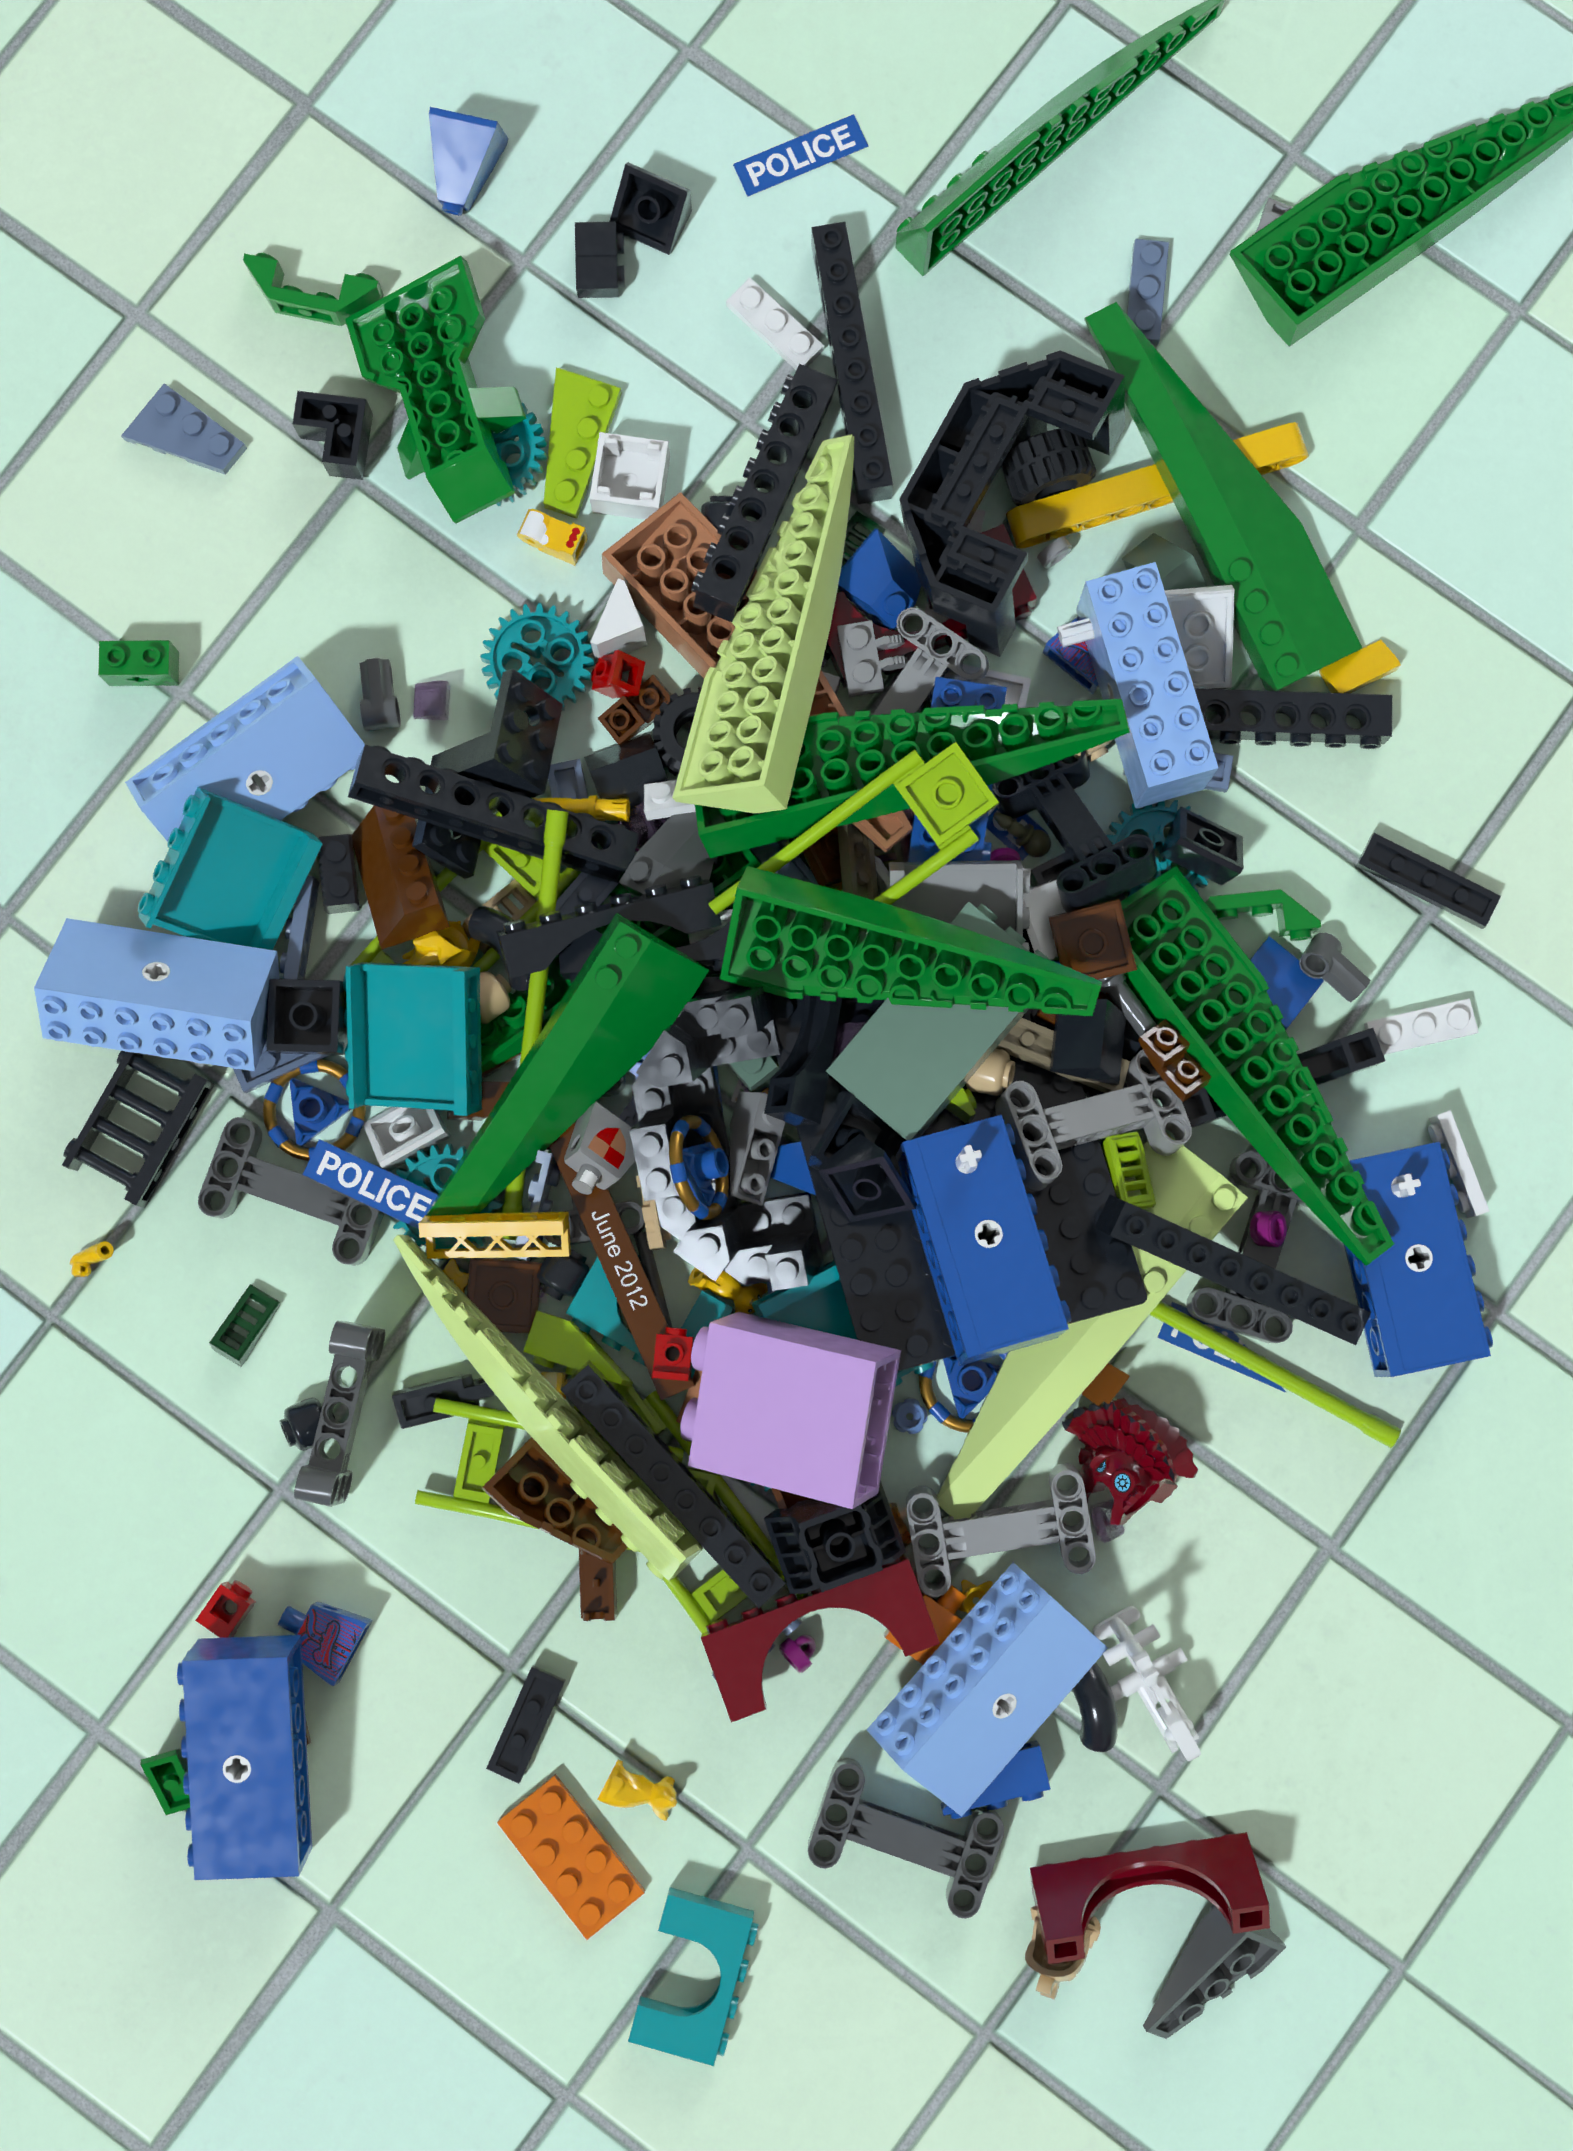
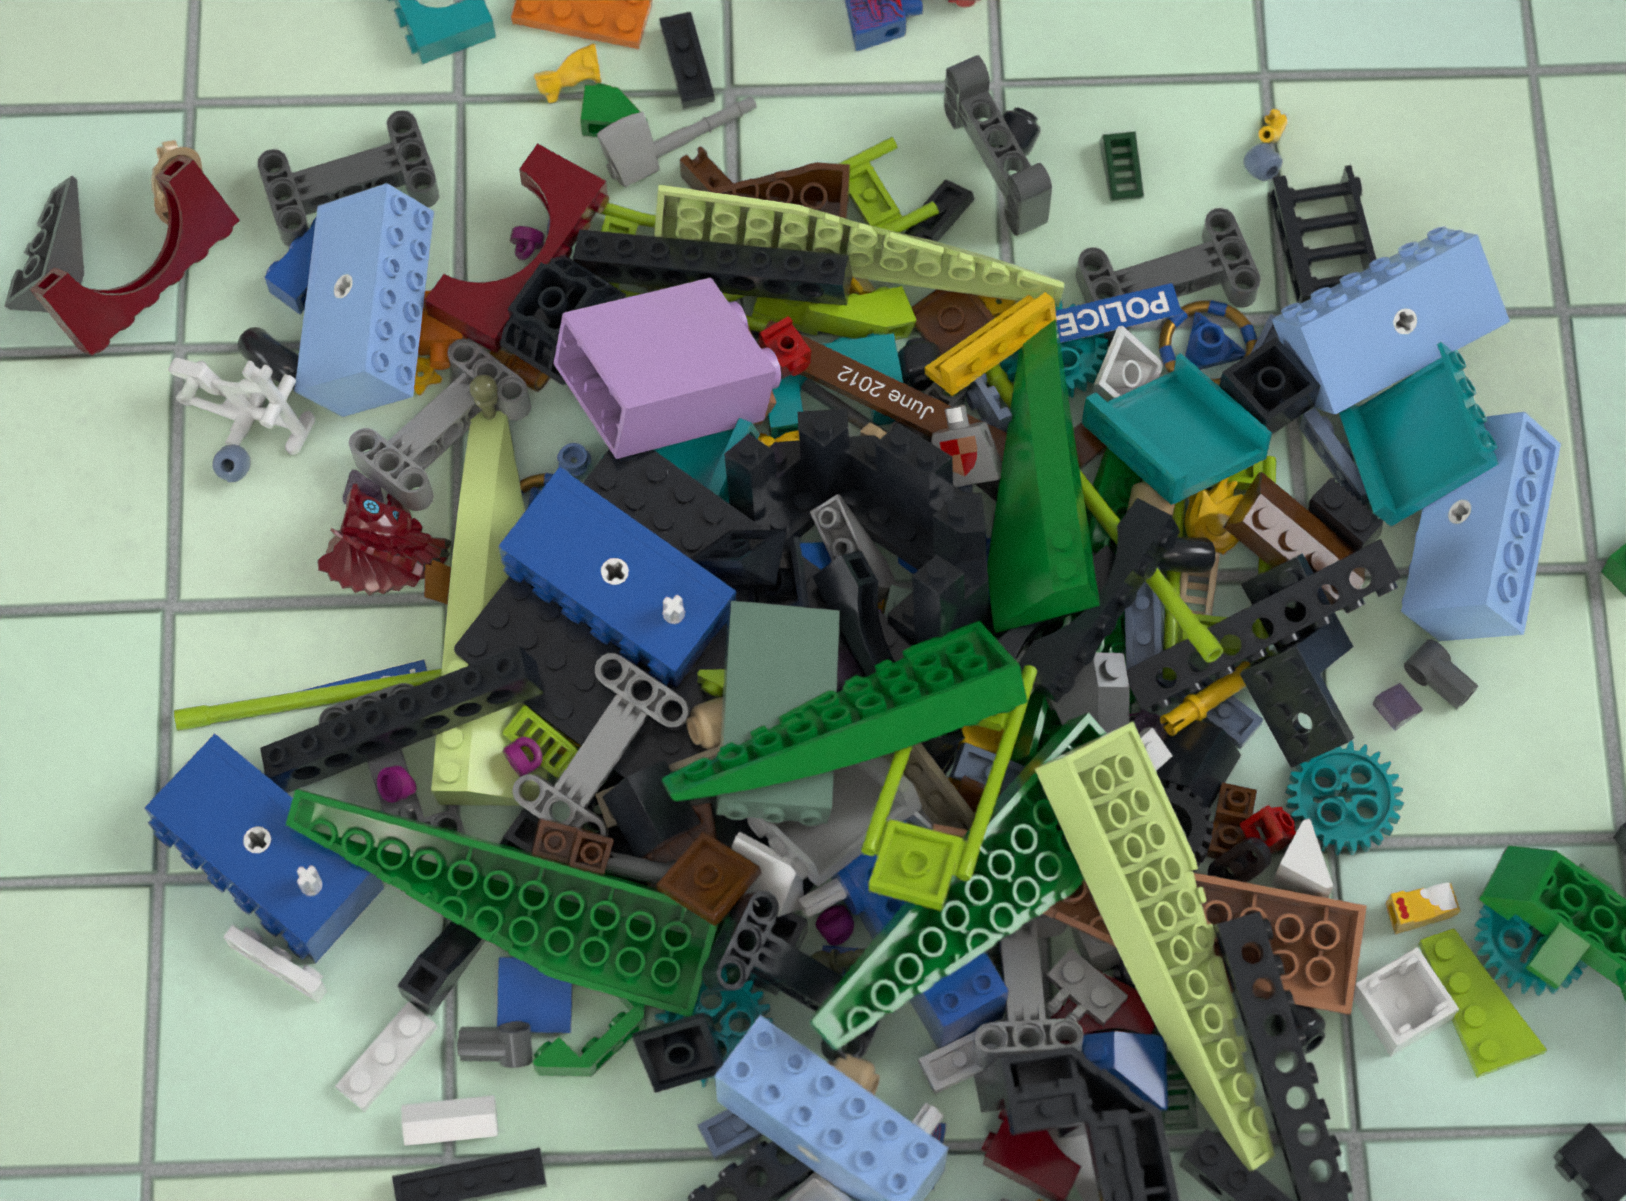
camera: 140 degrees right, 15 degrees down
blue piece [669,1115,729,1220] -> none
none -> sand blue piece [212,445,251,483]
none -> white piece [402,1095,499,1146]
none -> olive bar [469,375,498,420]
none -> magenta tile [502,737,542,777]
none -> green slope [580,83,648,137]
none -> light grey piece [597,96,757,187]
none -> black plate [1207,837,1271,883]
none -> sand blue piece [1243,143,1283,181]

